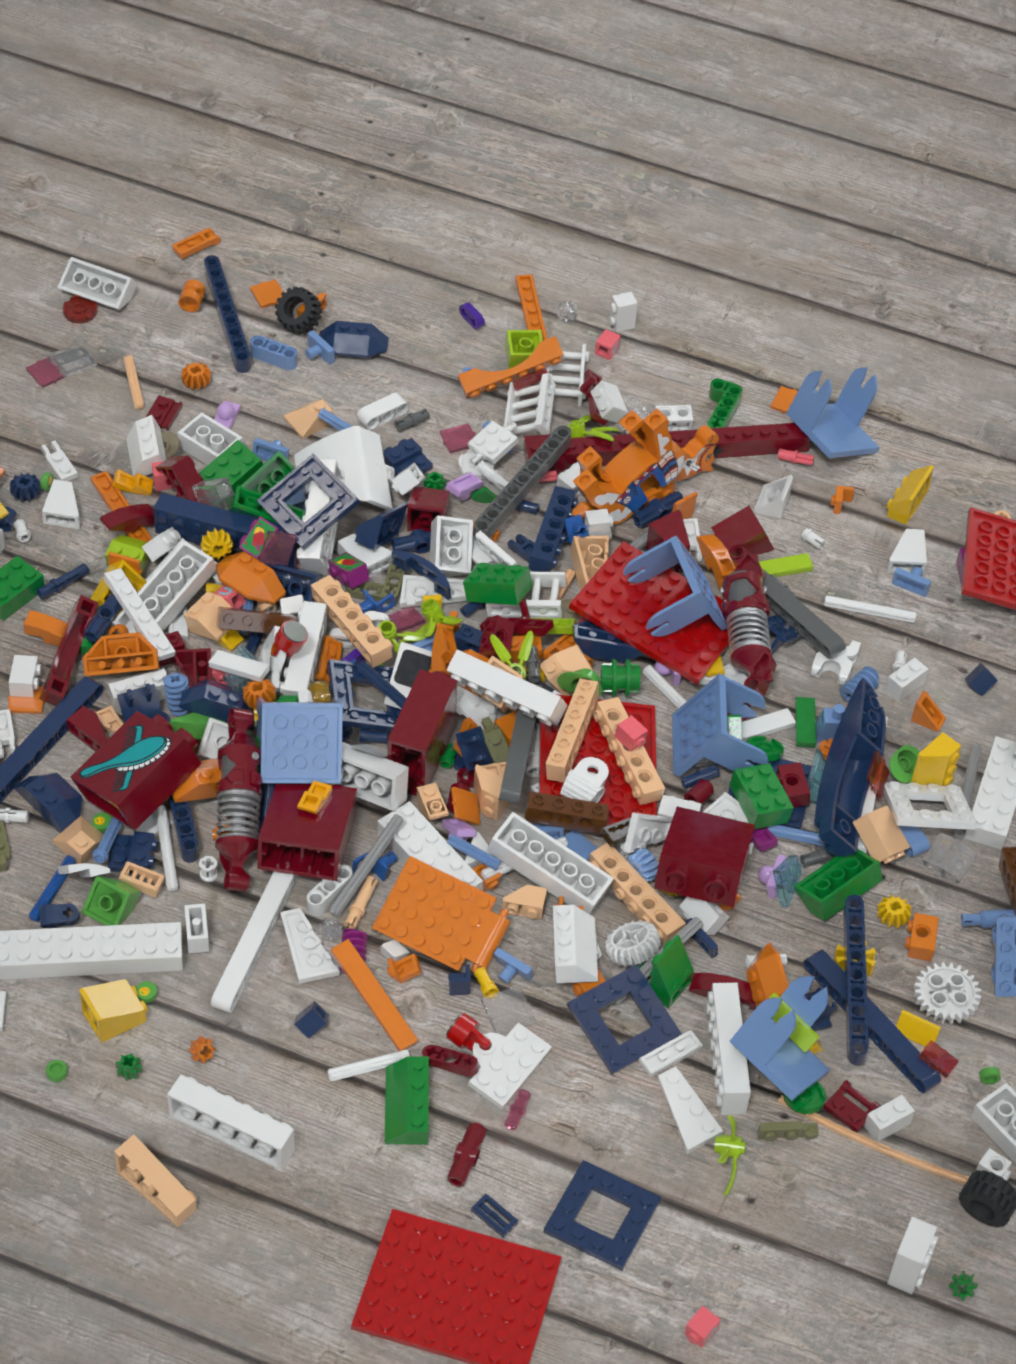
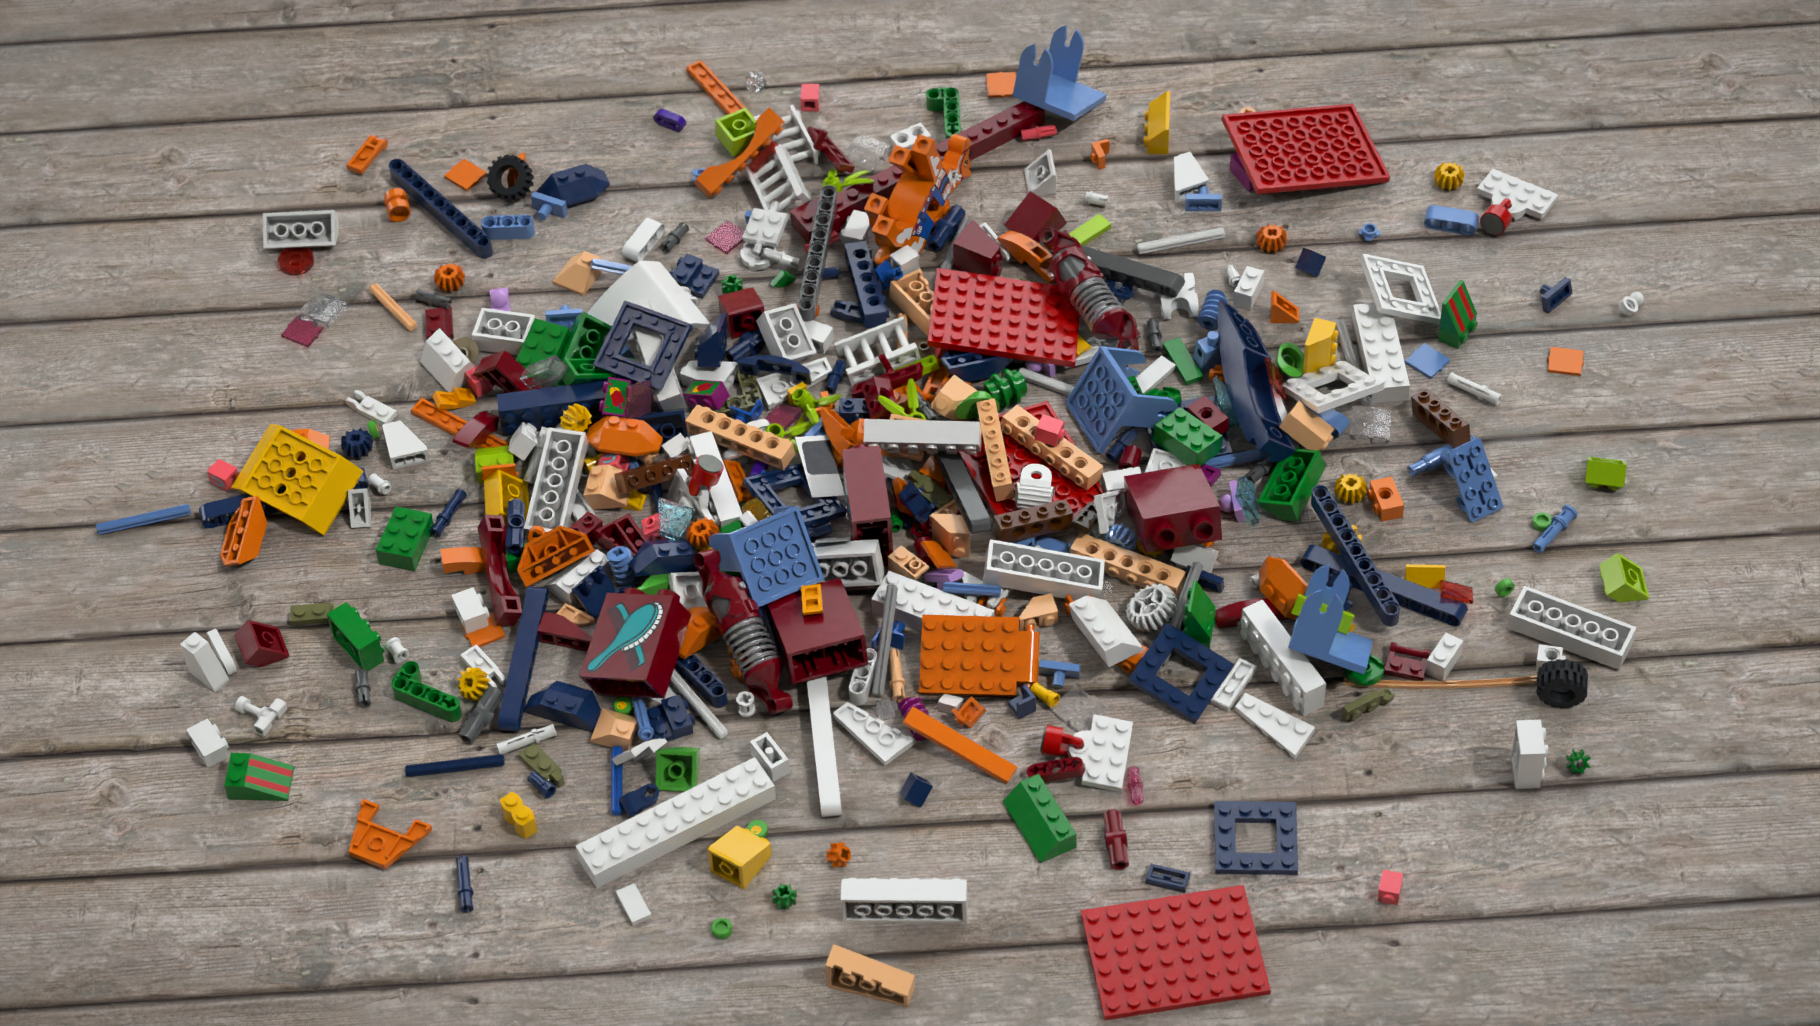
camera: 20 degrees left, 0 degrees up
white plate [103,568,176,661] -> none
light nougat slope [119,861,165,898] -> none
white tile [208,650,270,682] -> none
white axle [327,1050,410,1081] -> none
dark blue axle [357,661,407,709] -> none
white brick [392,462,425,495] -> none
lavender tile [446,472,483,501] -> none
green brick [463,562,532,605] -> none
white tile [475,531,517,566] -> none
white brick [590,381,628,423] -> none
white brick [608,292,638,332] -> none
medium blue piece [623,536,728,636] -> none
orange piece [672,492,698,519] -> none
lime plant [714,1115,746,1196] -> none
white gear [913,962,981,1024] -> none
none -> dark grey pin [414,289,452,309]
none -> dark grey pin [1147,318,1162,354]
none -> orange gear [1257,223,1287,253]

